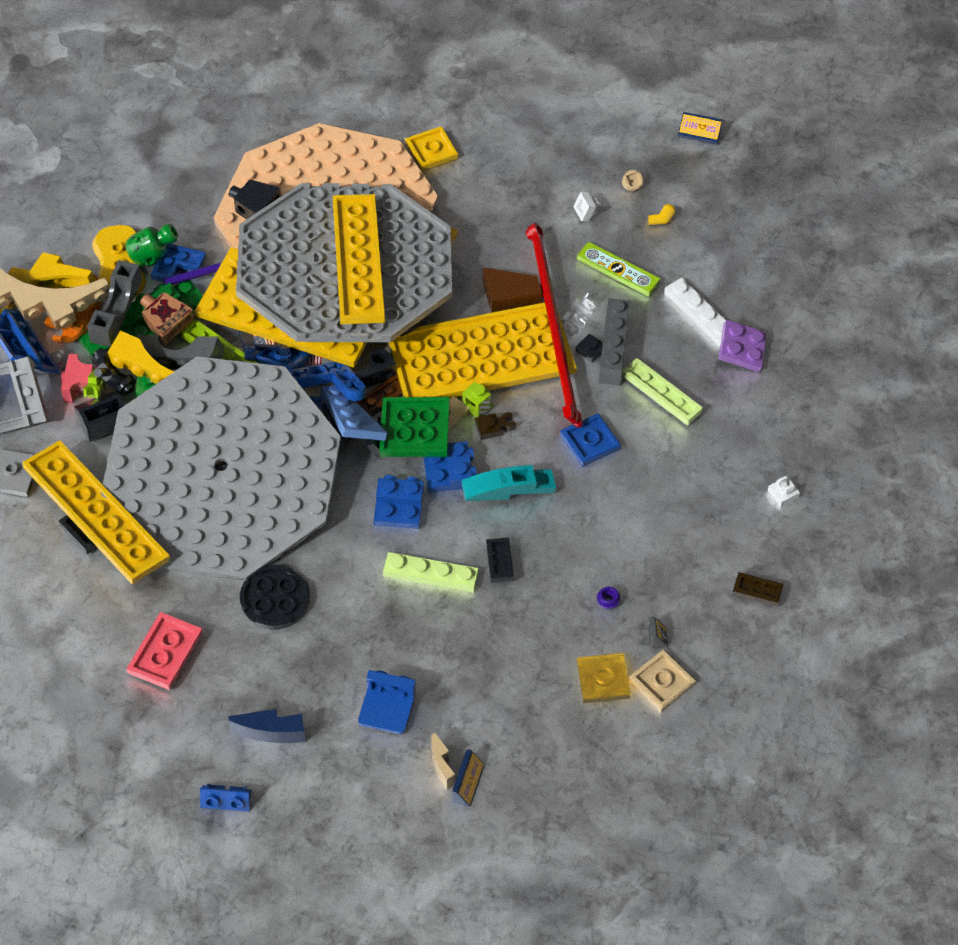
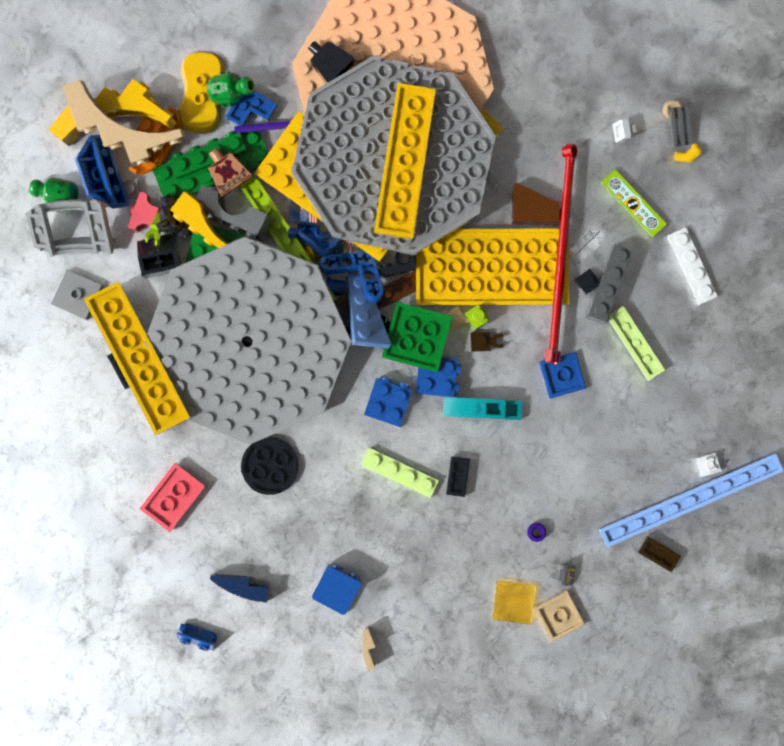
camera: 10 degrees right, 30 degrees up
dark grey arch [87,260,142,347] -> none
yellow tile [405,126,458,171] -> none
slope [452,749,484,806] -> none
slope [678,112,723,144] -> none
medium lavender plate [718,320,767,372] -> none
none -> light blue plate [599,453,783,547]
none -> dark grey tile [669,106,693,147]

